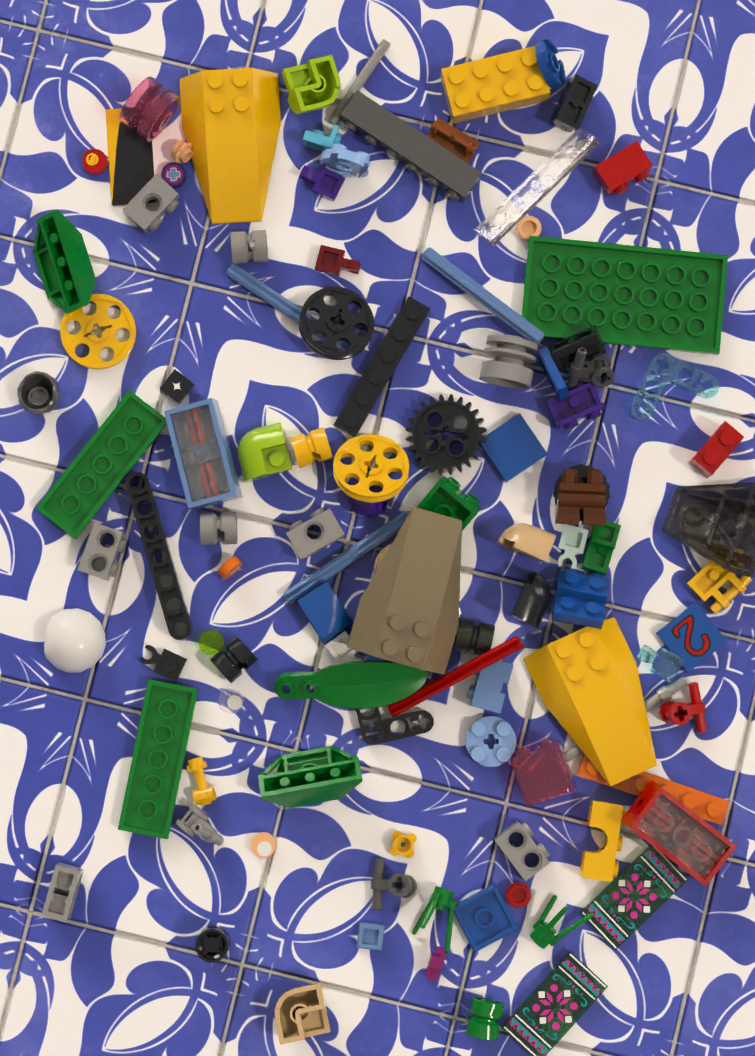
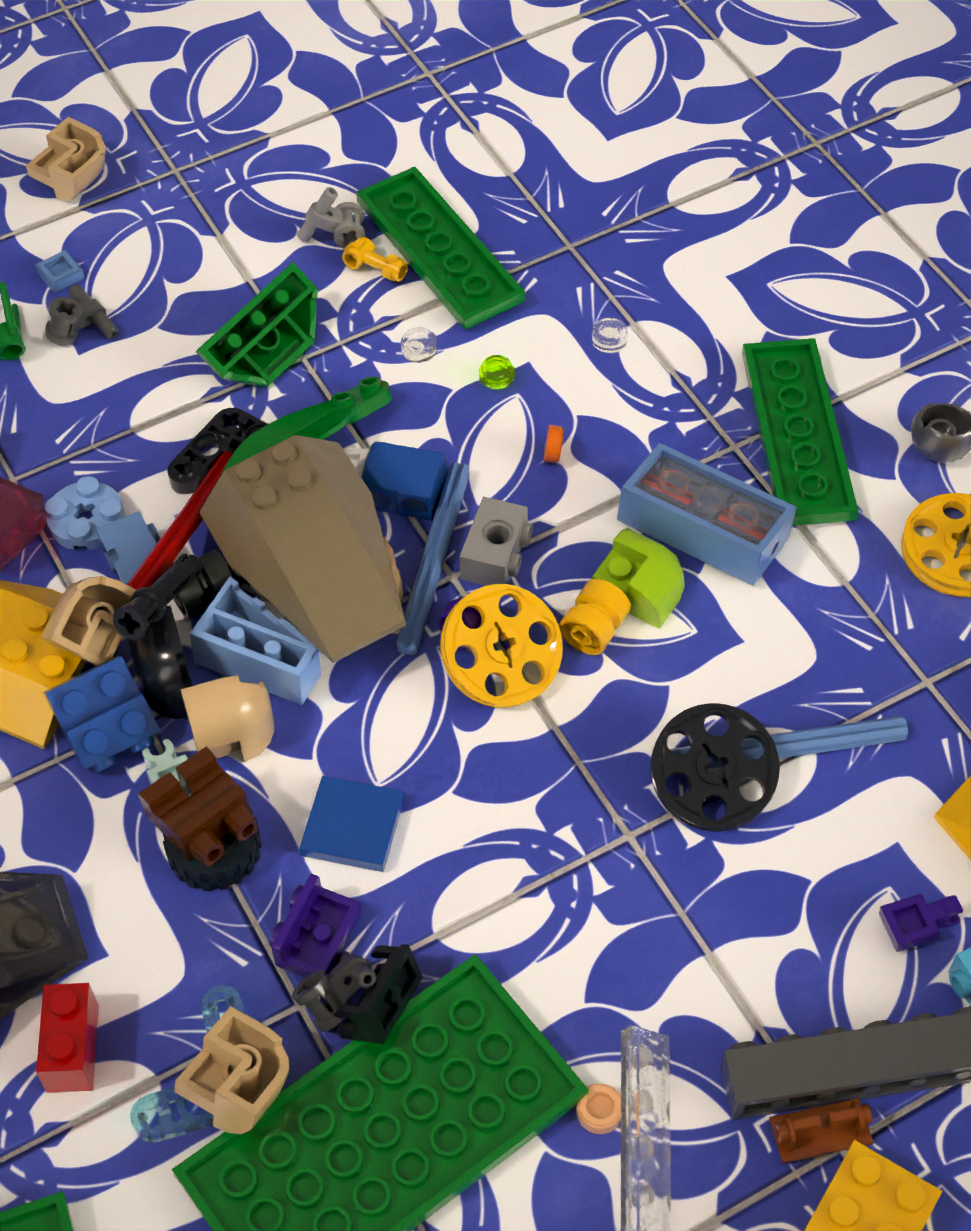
camera: 140 degrees right, 30 degrees down
light grey brick [42,863,84,922] -> none
white cylinder [44,608,106,673] -> none
light grey brick [78,522,127,581] -> none
black beam [126,472,193,641] -> none
black plate [139,645,188,682] -> none
black tile [159,369,195,405] -> none
black wheel [195,925,231,963] -> none
light grey wheel [200,512,238,545] -> none
black wheel [210,636,258,683] -> none
light grey wheel [231,230,268,264] -> none
light nougat tile [251,832,276,858] -> none
dark red plate [315,245,361,276] -> none
light blue plate [320,144,371,178] -> none
black plate [333,297,430,437] -> none
yellow plate [389,831,417,858] -> none
black gear [405,394,487,476] -> none
green plate [417,476,482,531] -> none
medium blue axle [421,247,545,344] -> none
light grey wheel [479,334,539,389] -> none
blue tile [538,346,568,401] -> none
green slope [581,521,621,577] -> none
none -> tan brick [41,576,136,666]
none -> black pin [113,553,202,640]
none -> tan brick [175,1006,289,1134]
none -> light blue wedge [190,577,321,705]
none -> clear tile [592,318,628,353]

